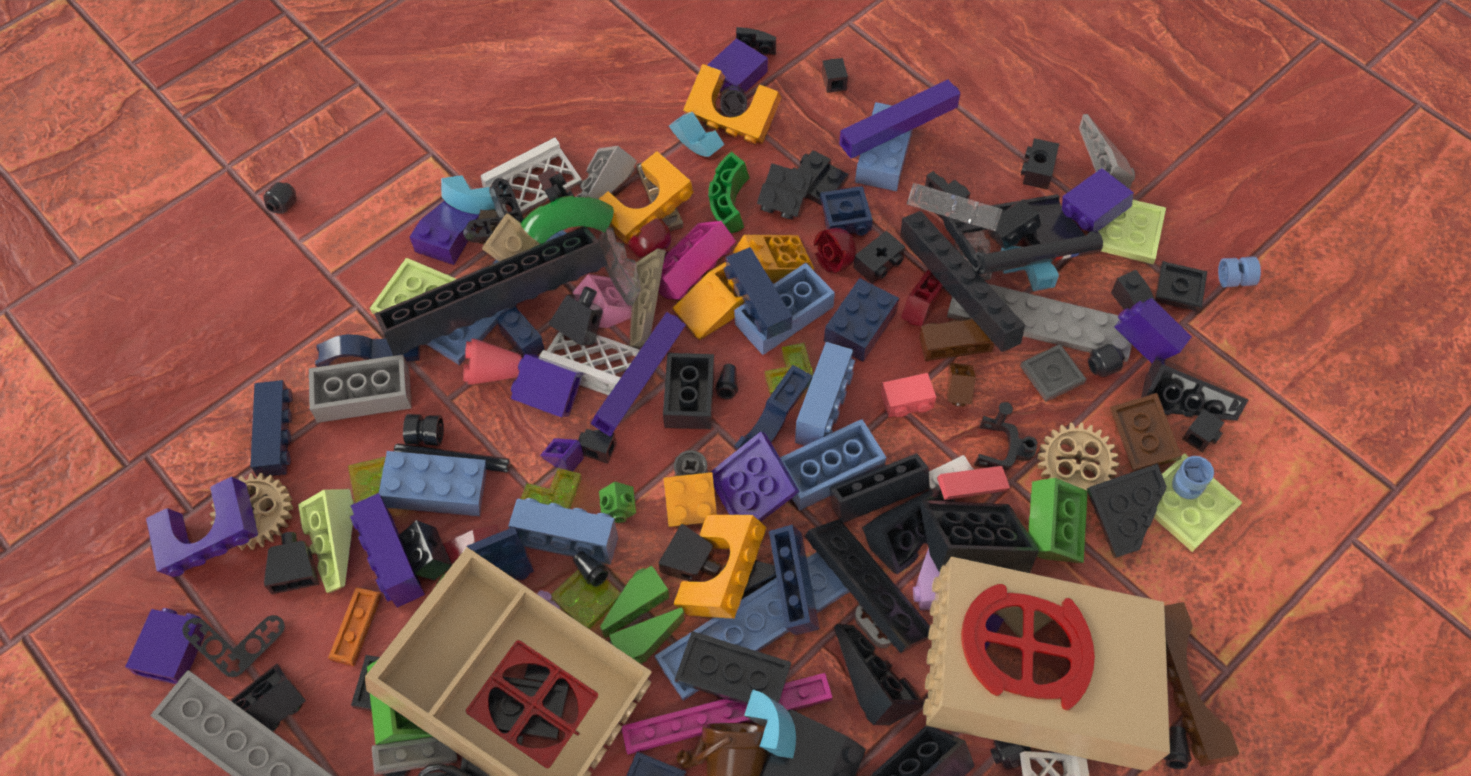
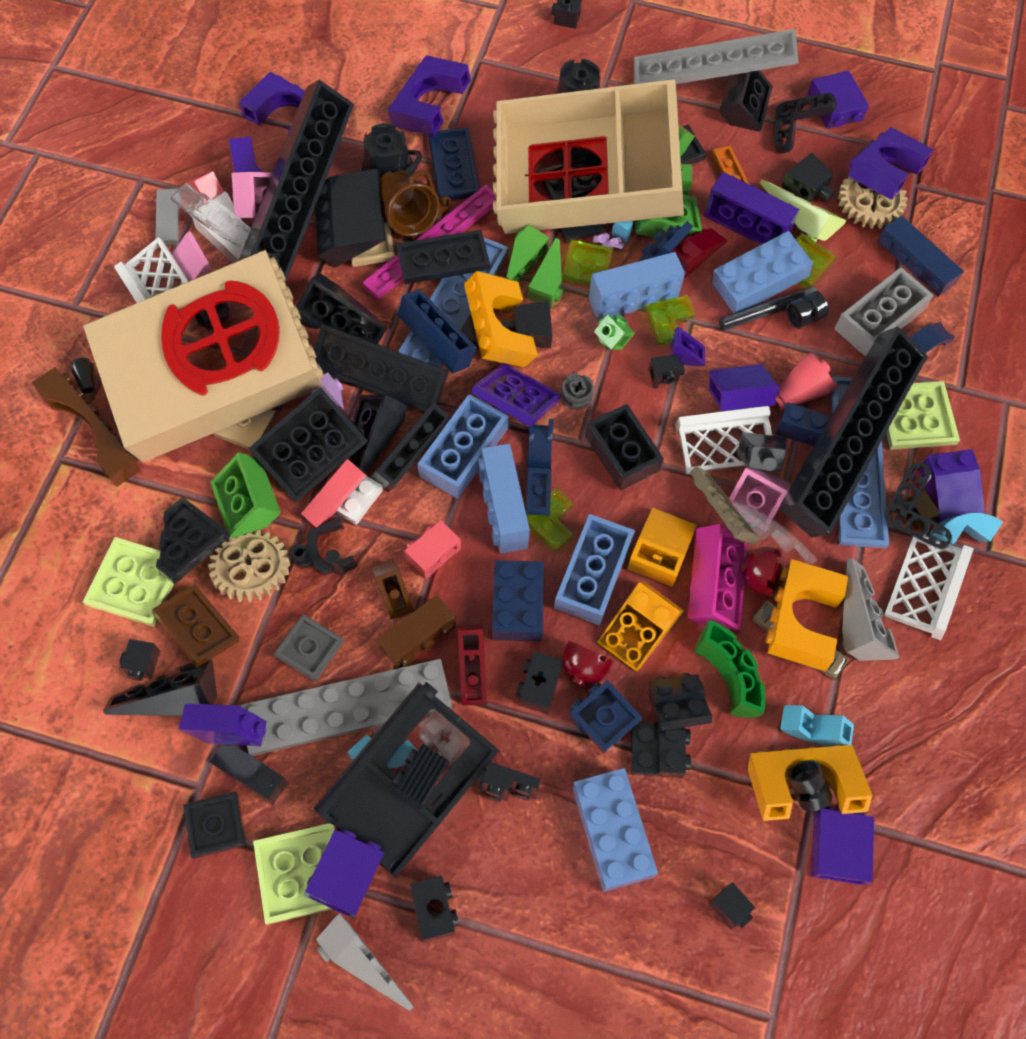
camera: 145 degrees right, 5 degrees up
black brick [399,520,452,581] -> none
tan plate [482,213,540,261] -> none
green brick [521,196,614,244] -> none
black plate [538,168,575,202] -> none
black cone [573,551,608,587] -> none
dark purple brick [590,312,686,437] -> none
light orange plate [663,472,717,527] -> none
black cone [715,364,738,399] -> none
dark blue brick [724,247,792,339] -> none
black slope [736,27,776,55] -> none
medium azure brick [744,690,796,759] -> none
dark purple brick [839,79,960,159] -> none
black brick [900,211,1025,352] -> none
clear slope [907,183,1003,231] -> none
black head [1087,344,1125,378] -> none
medium blue wheel [1172,456,1214,499] -> none
medium blue wheel [1218,257,1261,288] -> none

